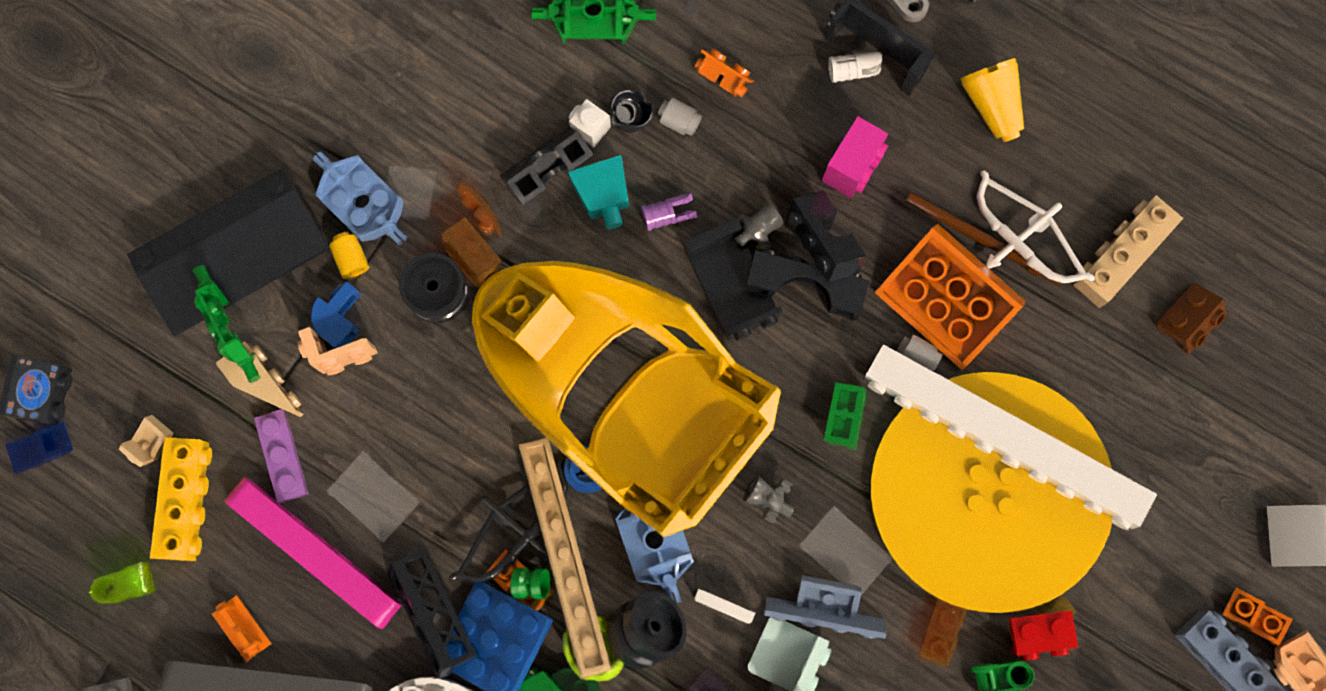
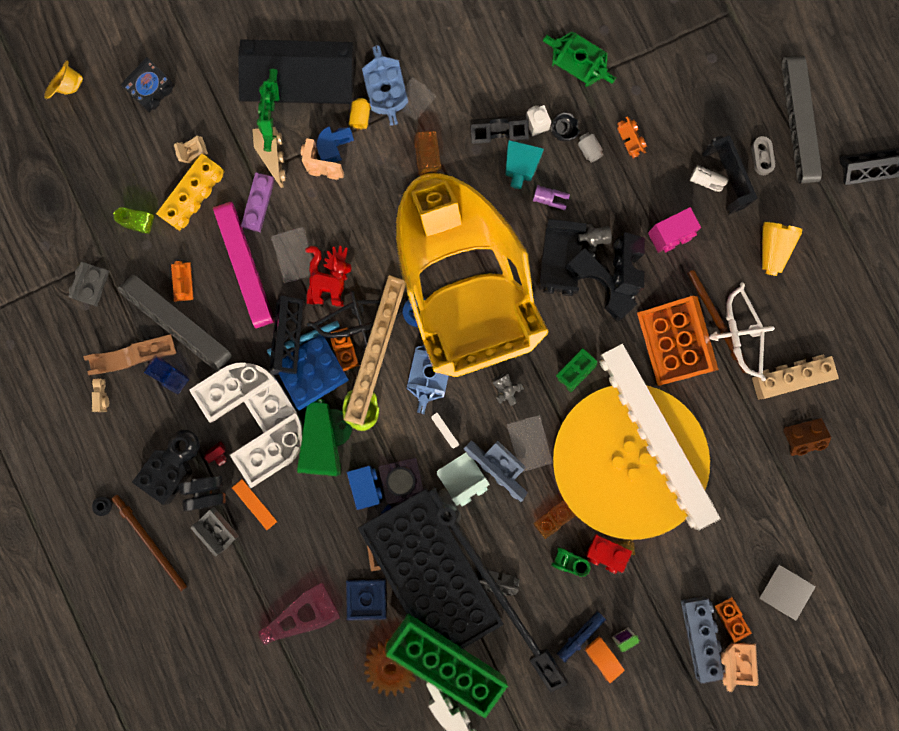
camera: 35 degrees right, 5 degrees up
clear blue slope [5,422,74,474] -> none
black wheel [399,252,469,324] -> none
clear orange slope [456,181,503,238] -> none
green wheel [511,567,550,600] -> none
black wheel [607,591,686,670] -> none
light grey brick [896,334,943,371] -> none
none -> dark azure bar [267,321,340,357]
none -> red animal [305,246,352,307]

